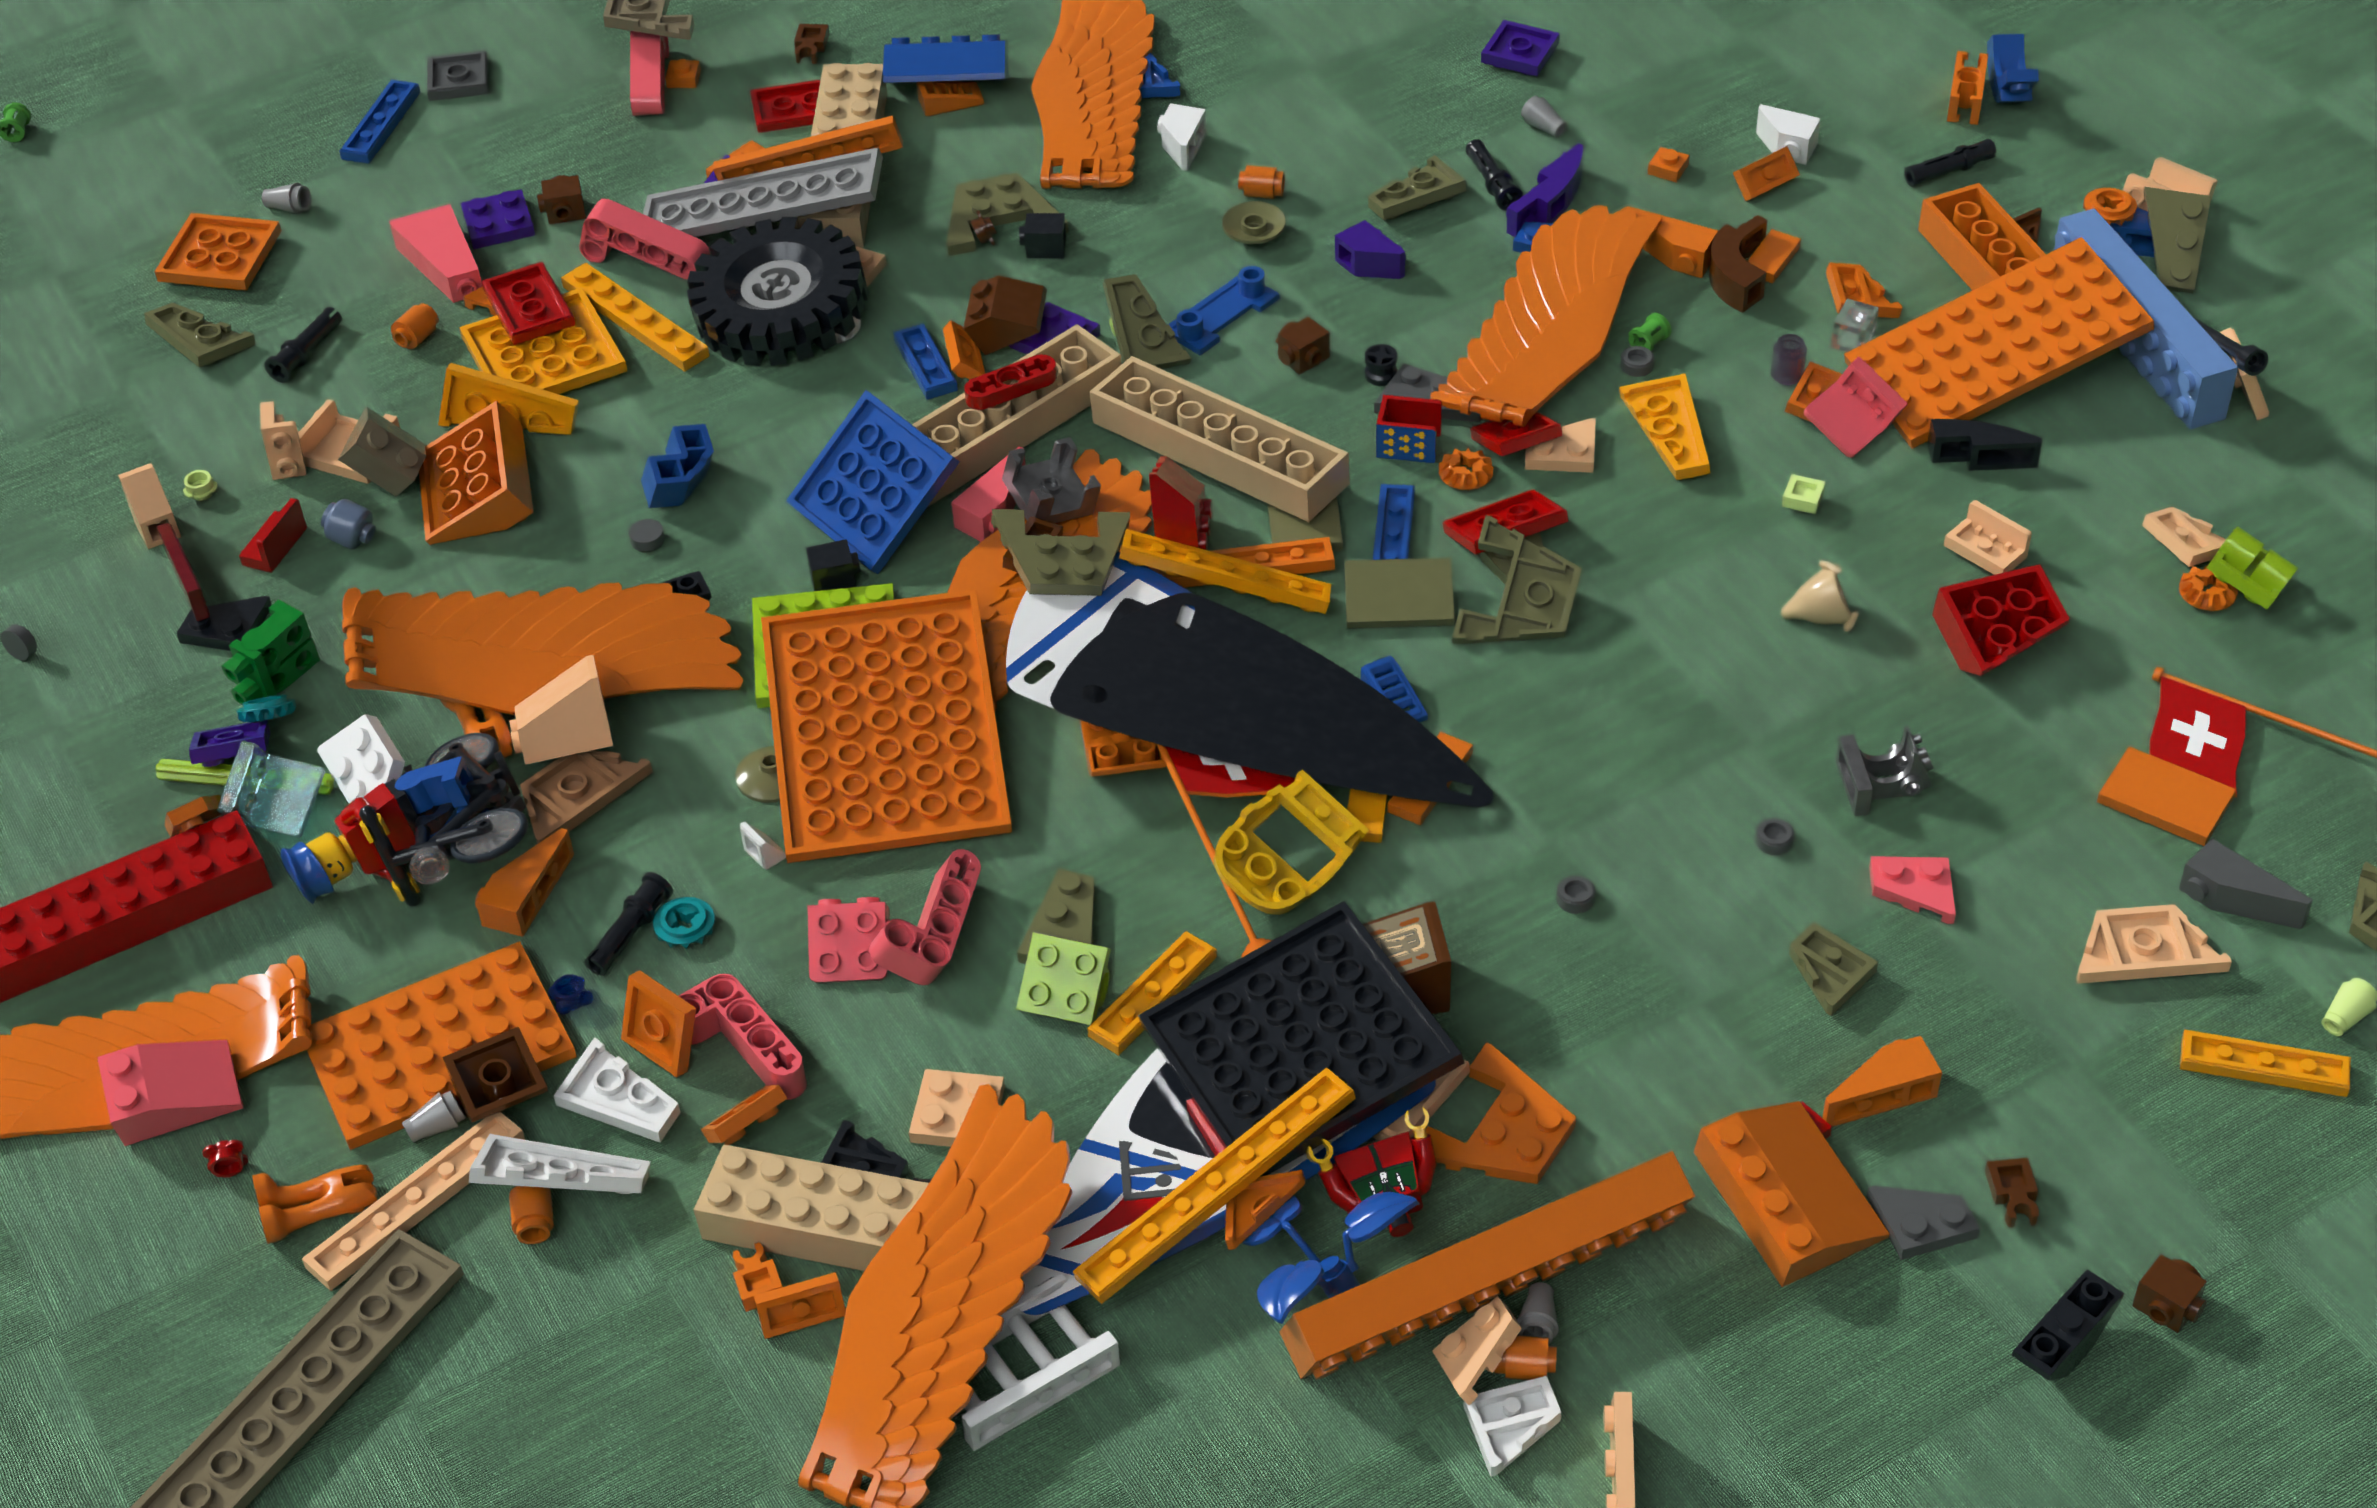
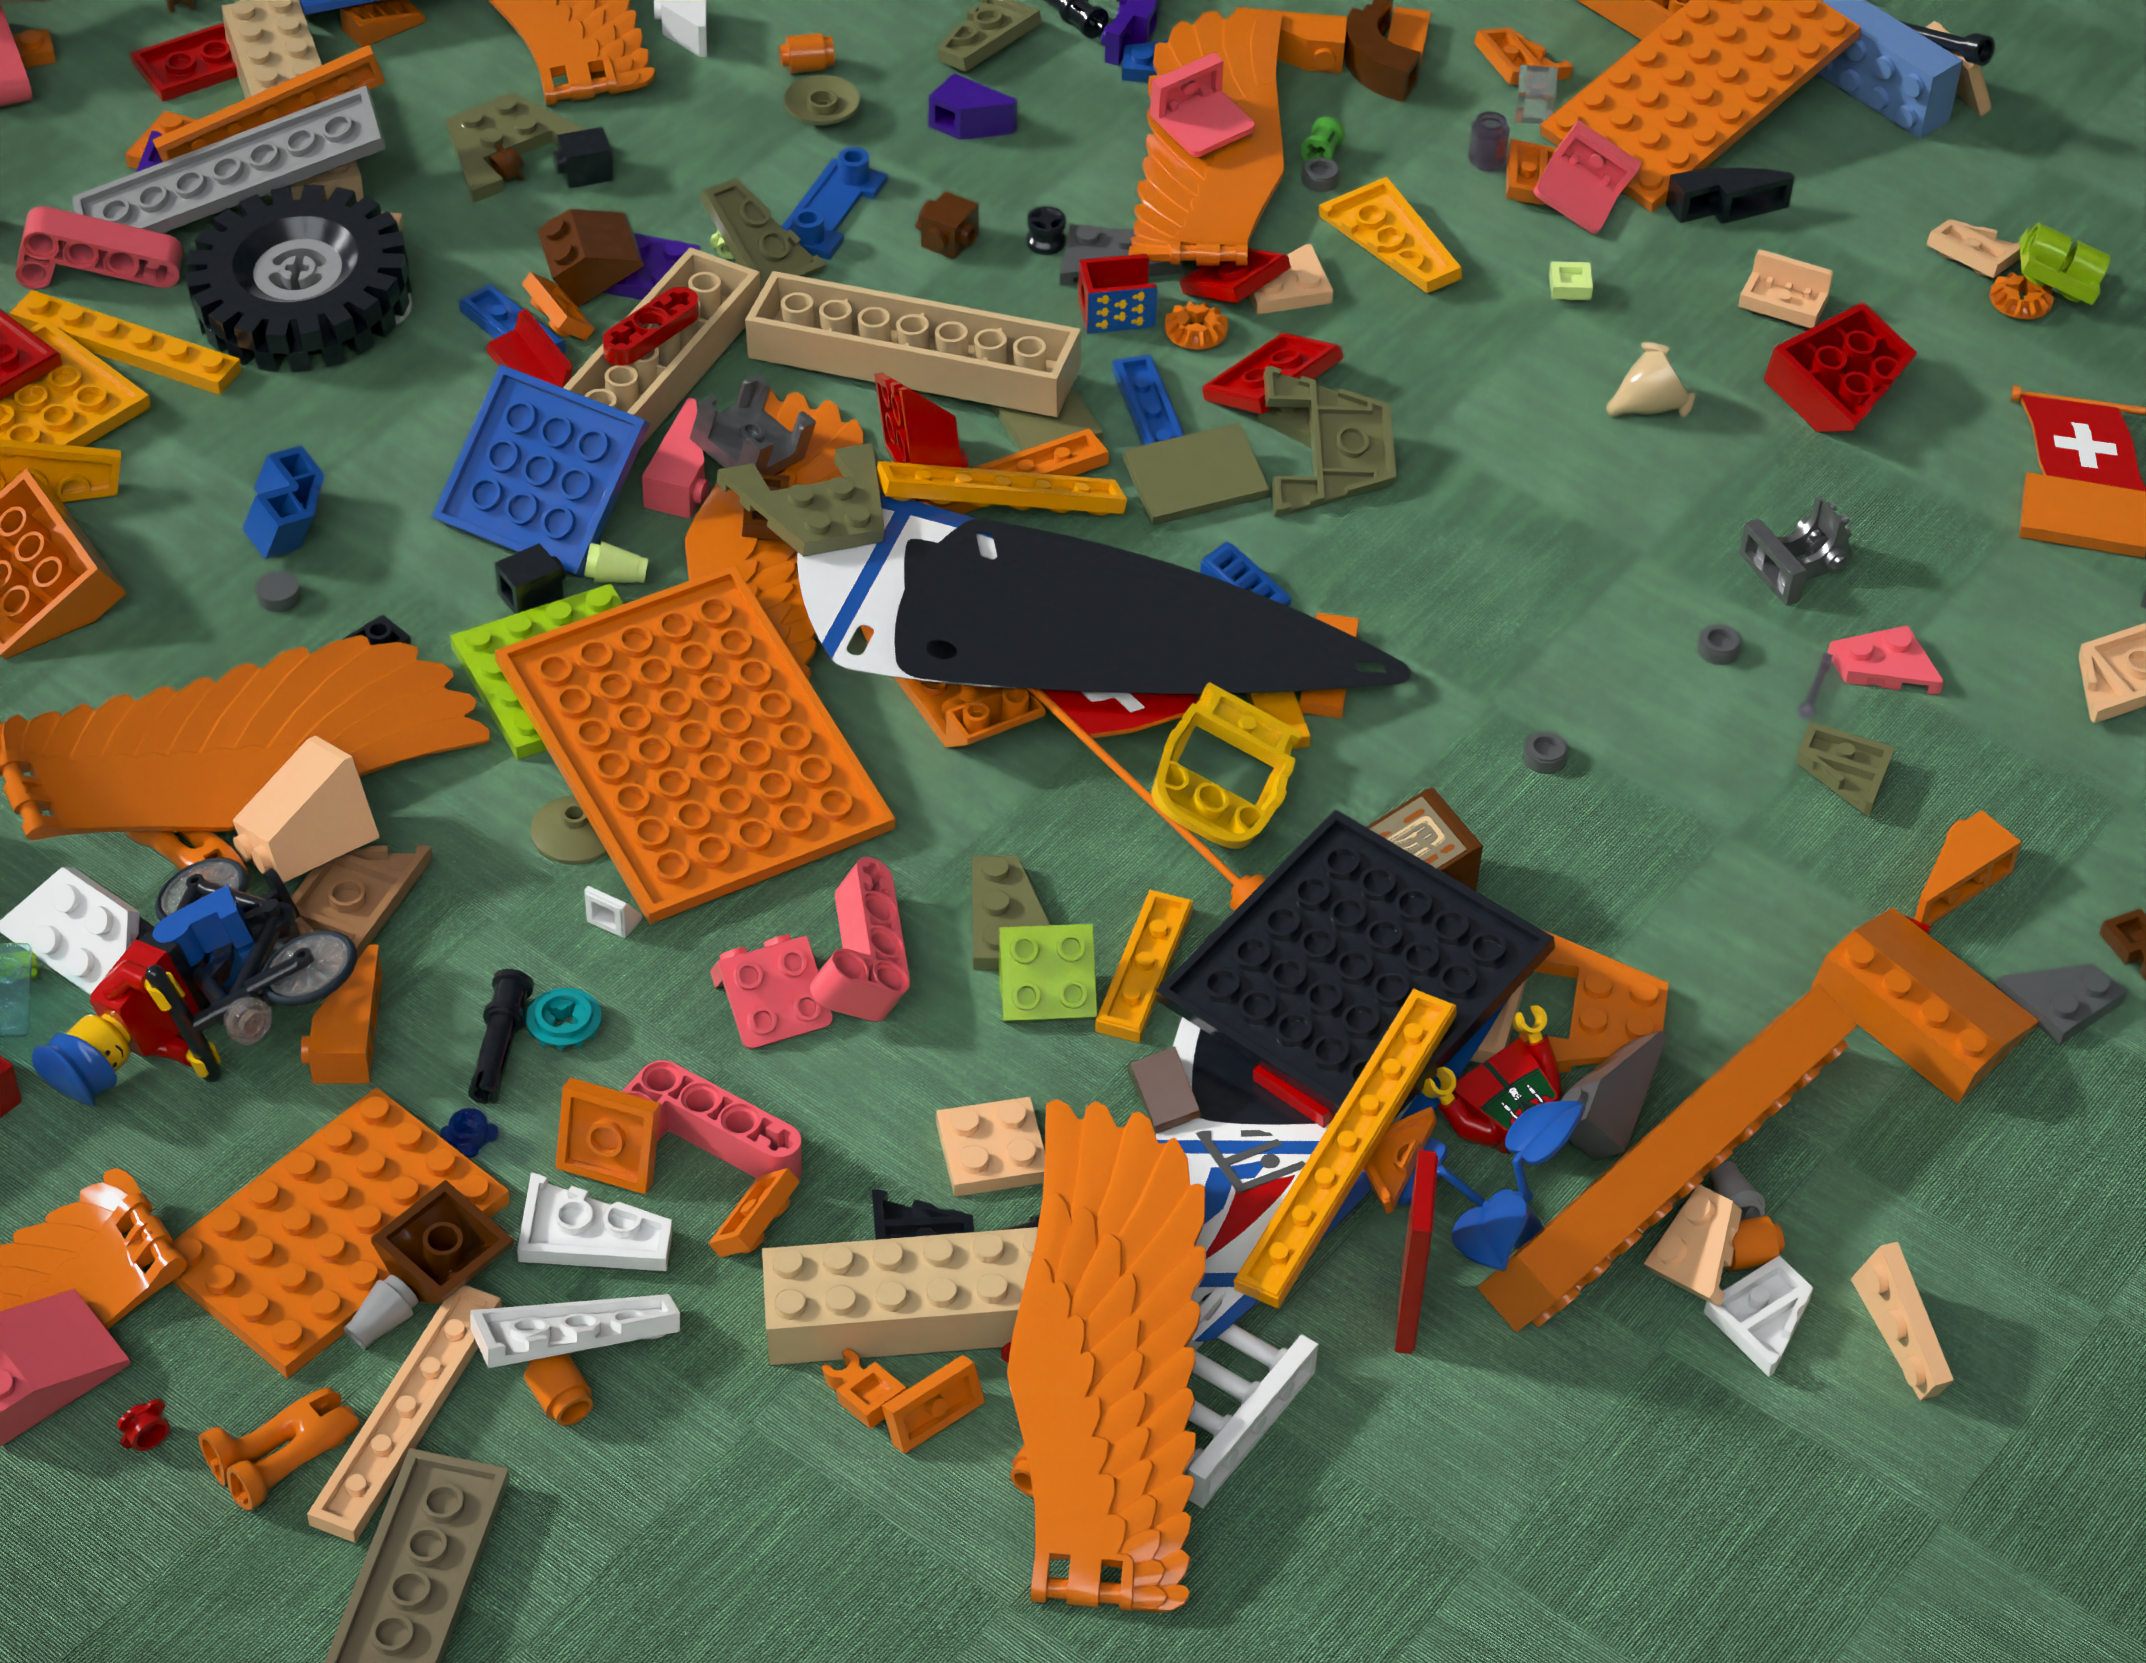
camera: 25 degrees left, 0 degrees up
none -> red panel [486,308,573,388]
none -> yellowish green cone [584,541,649,584]
none -> slope [1127,1046,1201,1133]
none -> coral bracket [1150,52,1255,157]
none -> red tile [1394,1150,1438,1354]
none -> dark grey slope [1561,1031,1667,1161]
none -> hinge [1797,652,1833,719]

